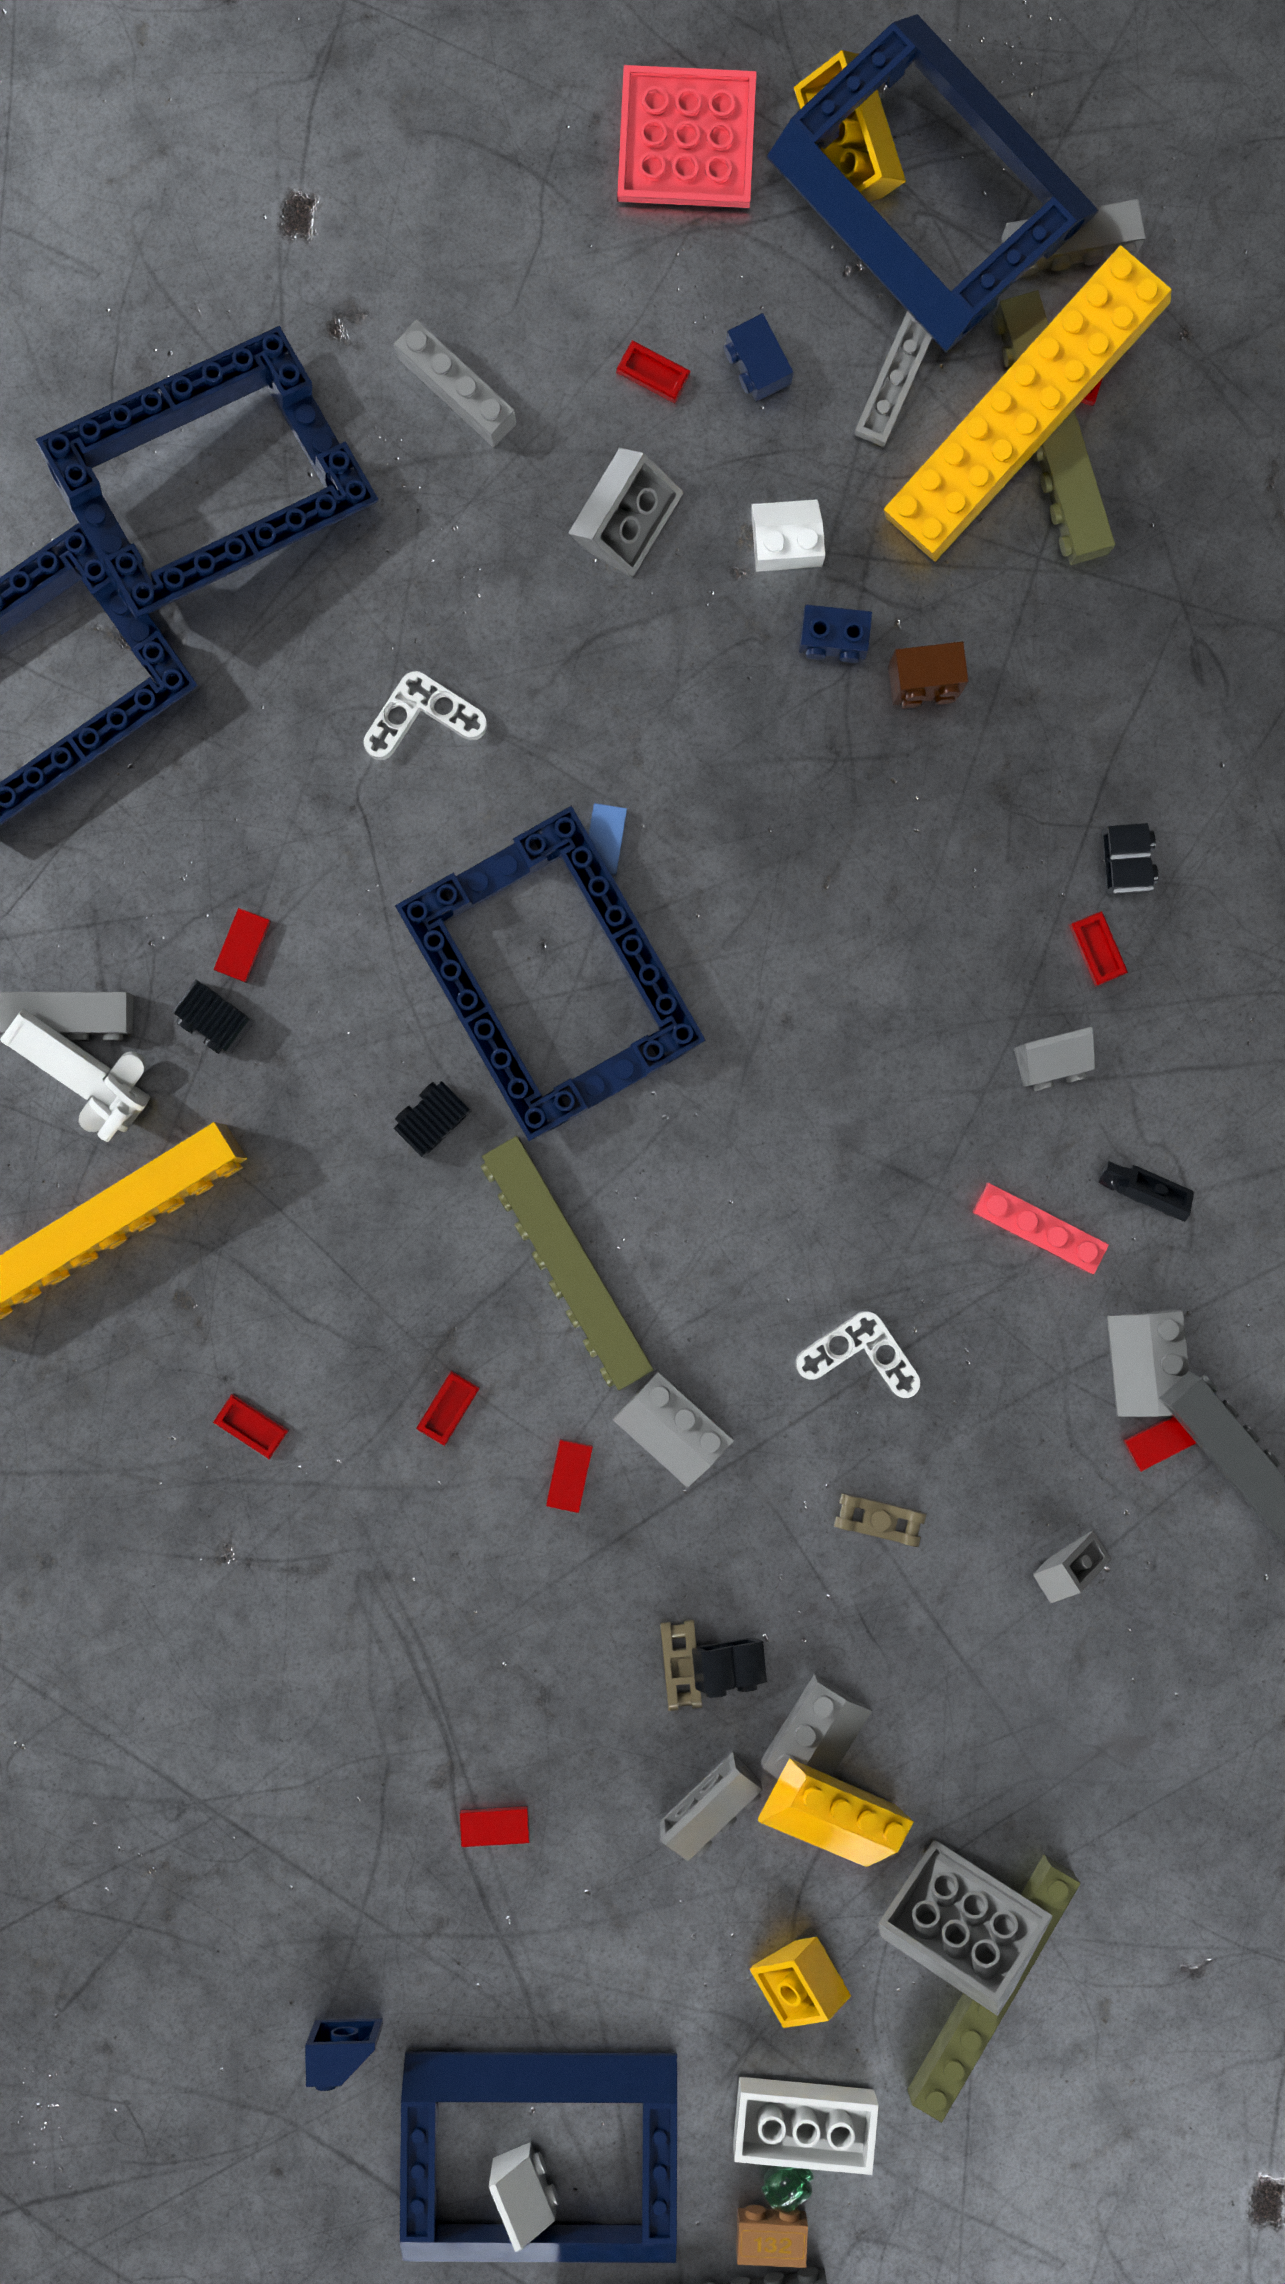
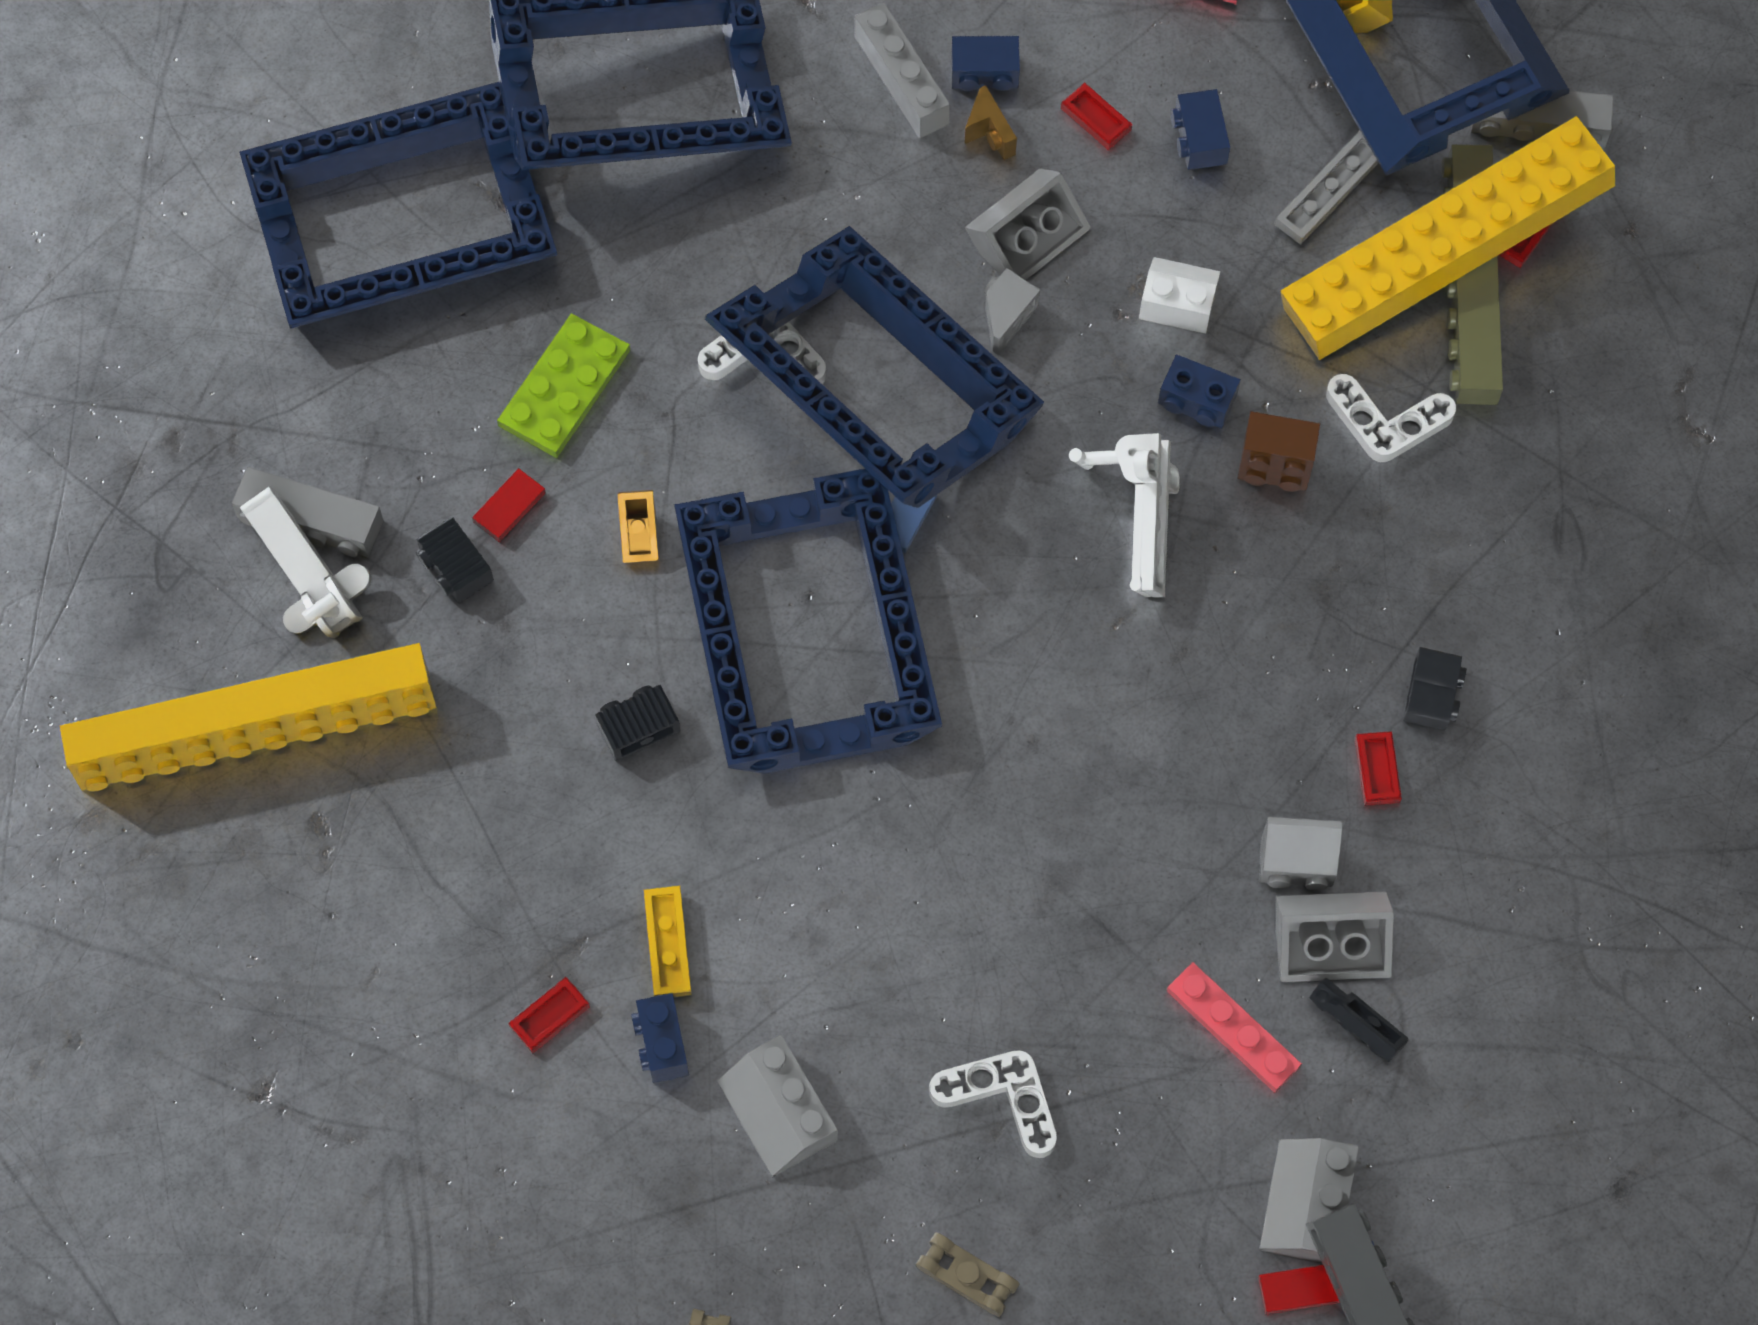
camera: 20 degrees right, 20 degrees down
red tile [213,1393,289,1459] -> none
olive brick [480,1136,654,1391] -> none
red tile [546,1439,593,1513] -> none
none -> lime plate [497,313,631,458]
none -> slope [617,490,659,563]
none -> dark blue brick [631,993,689,1083]
none -> yellow plate [644,886,692,997]
none -> dark blue slope [705,226,1044,508]
none -> dark blue brick [951,36,1020,91]
none -> pearl gold slope [965,86,1017,160]
none -> light grey slope [984,268,1040,355]
none -> white piece [1069,433,1180,598]
none -> light grey slope [1276,892,1394,982]
none -> white beam [1326,374,1456,462]

